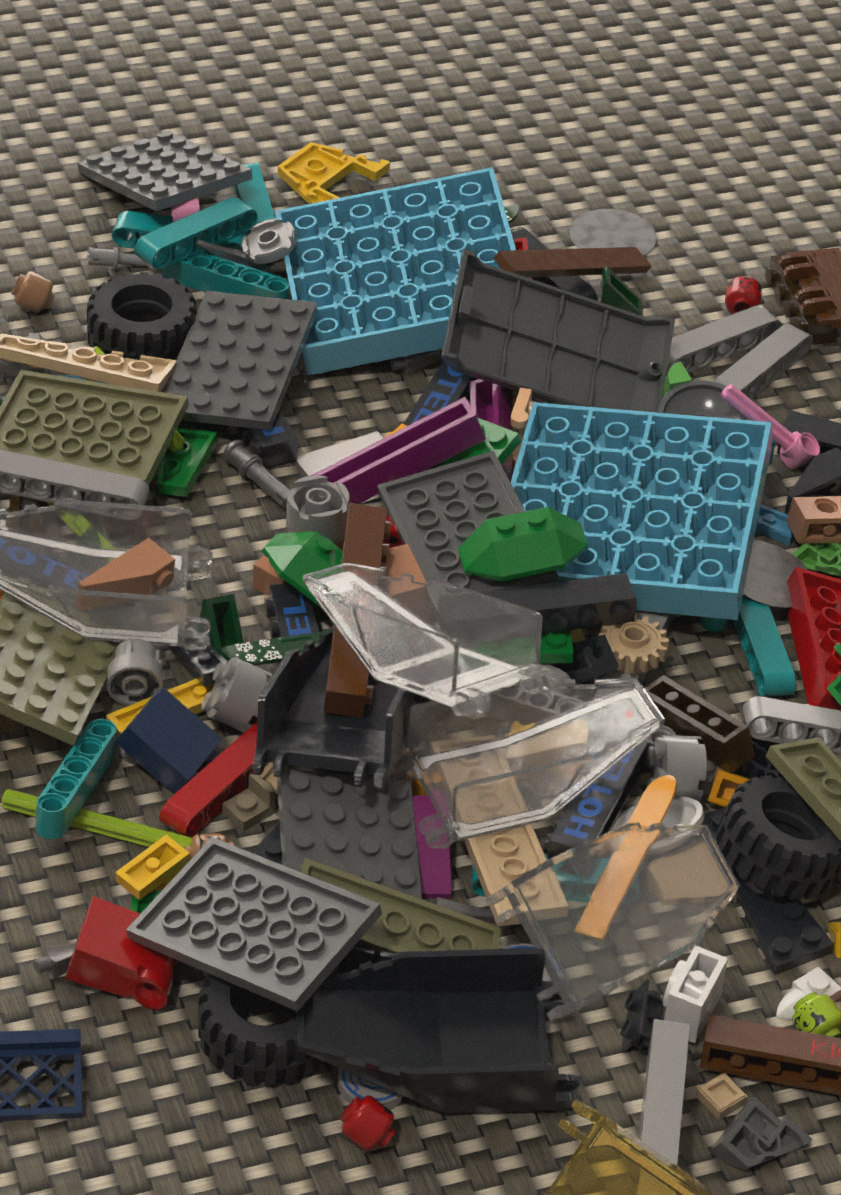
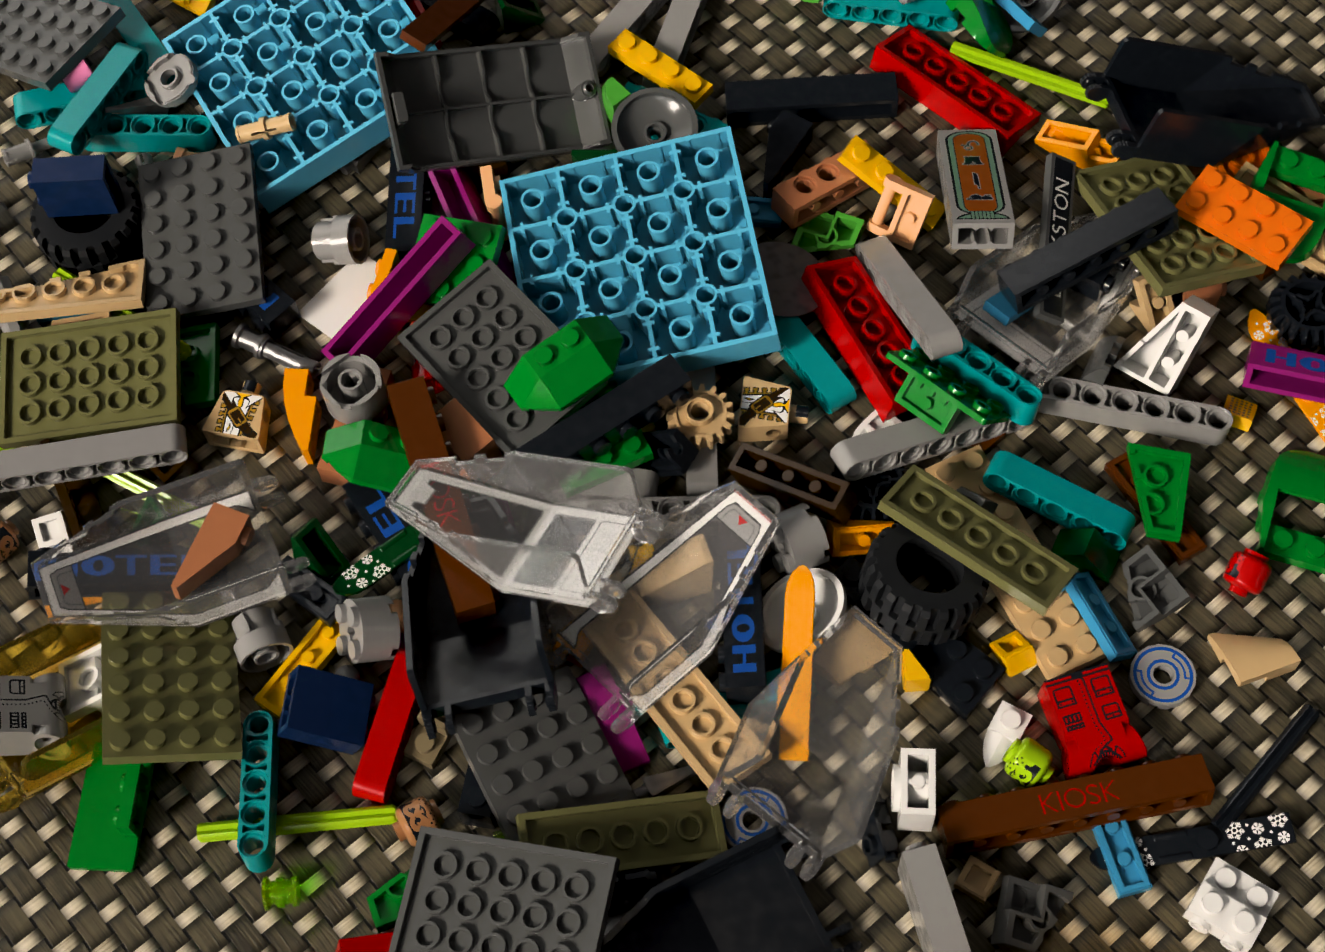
camera: 15 degrees left, 20 degrees up
yellow slope [115,834,190,900] -> none
bright pink axle [721,384,820,470] -> none
none -> dark blue brick [27,154,121,218]
none -> torso [202,380,271,454]
none -> tan pin [235,112,296,144]
none -> clear neon green bush [262,876,301,911]
none -> light orange slope [283,368,322,464]
none -> light grey piece [311,214,370,265]
none -> yellow plate [607,28,713,110]
none -> torso [738,376,809,442]
none -> yellow slope [900,649,931,692]

